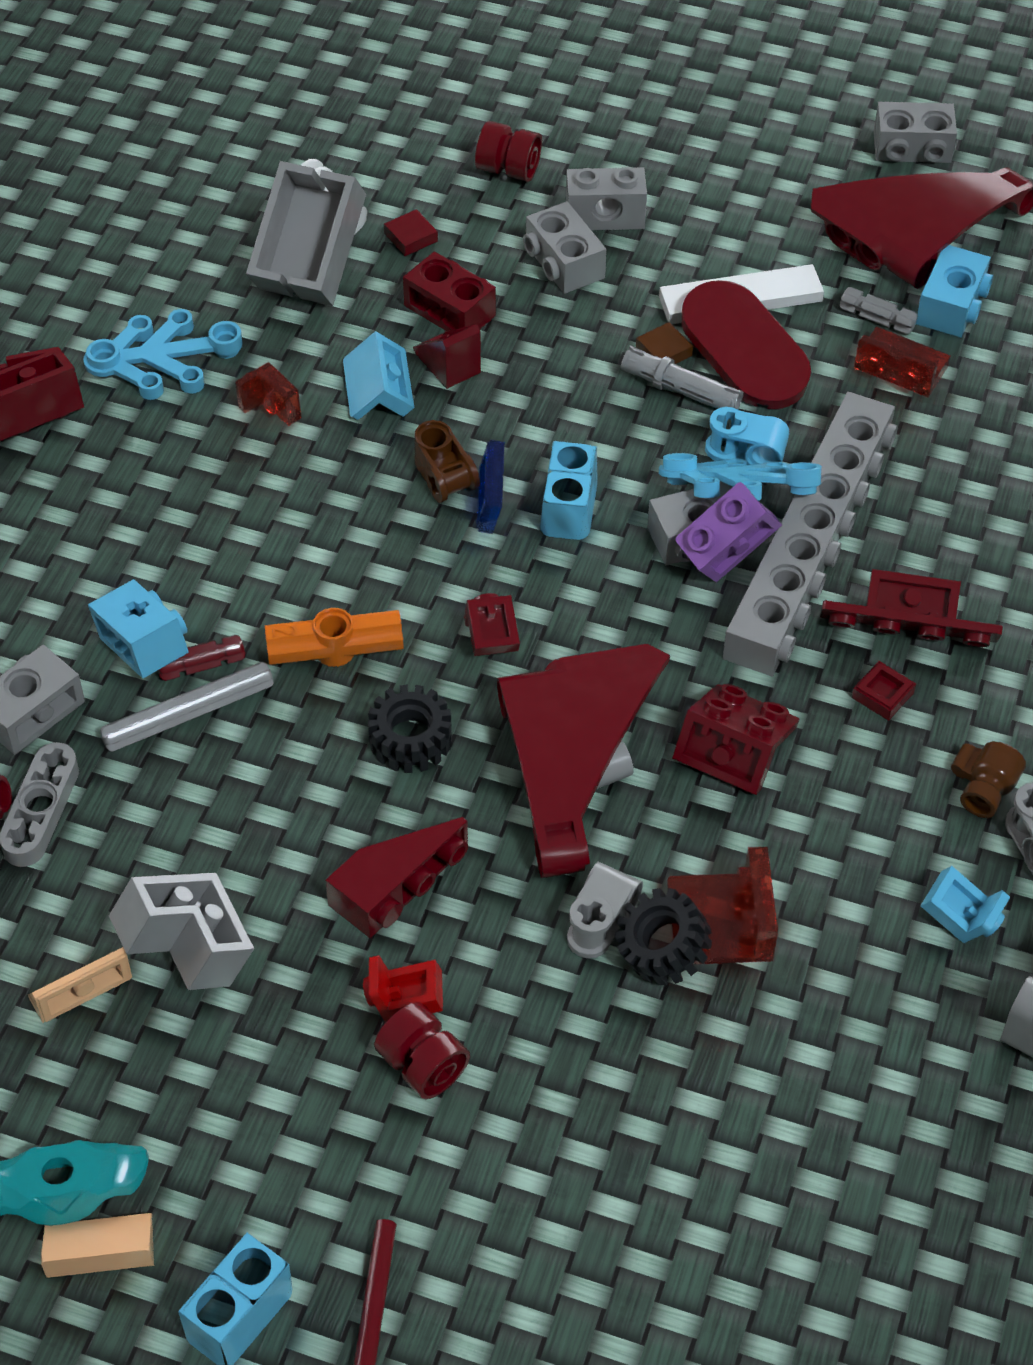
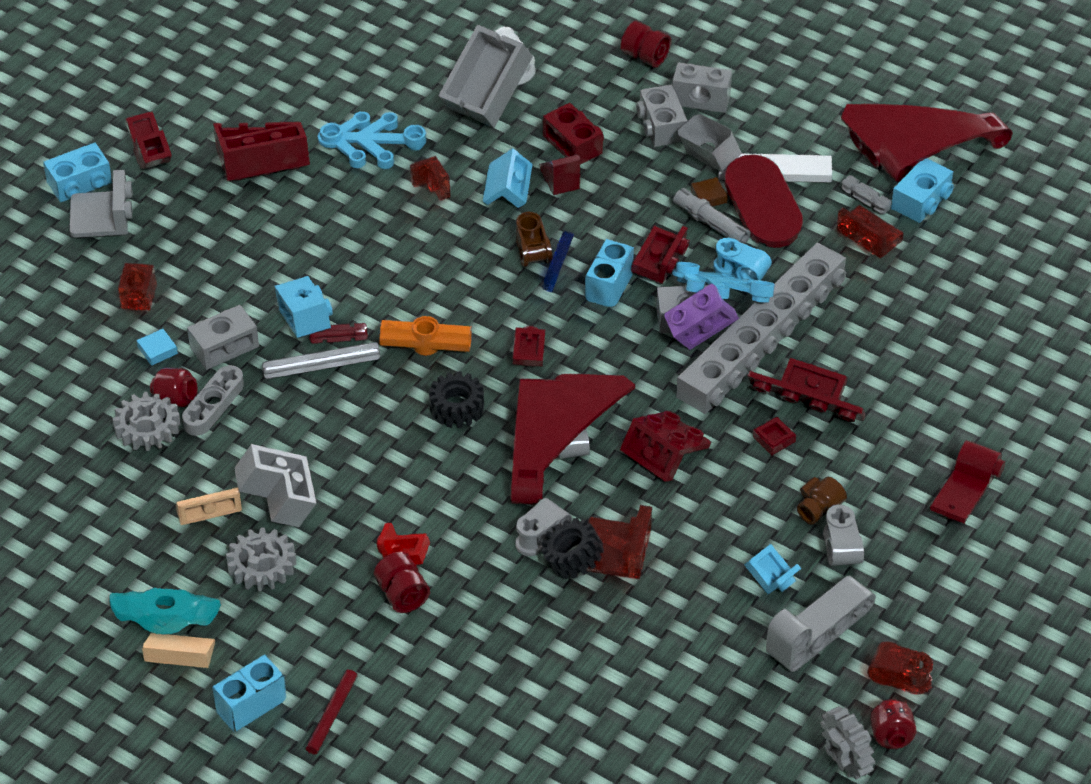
camera: 15 degrees right, 5 degrees down
dark red slope [325,817,468,938] -> none
dark red tile [384,209,438,256] -> none
light grey brick [873,102,957,163] -> none
none -> light grey gear [226,528,297,591]
none -> dark red bracket [631,226,690,284]
none -> light grey piece [678,114,742,172]

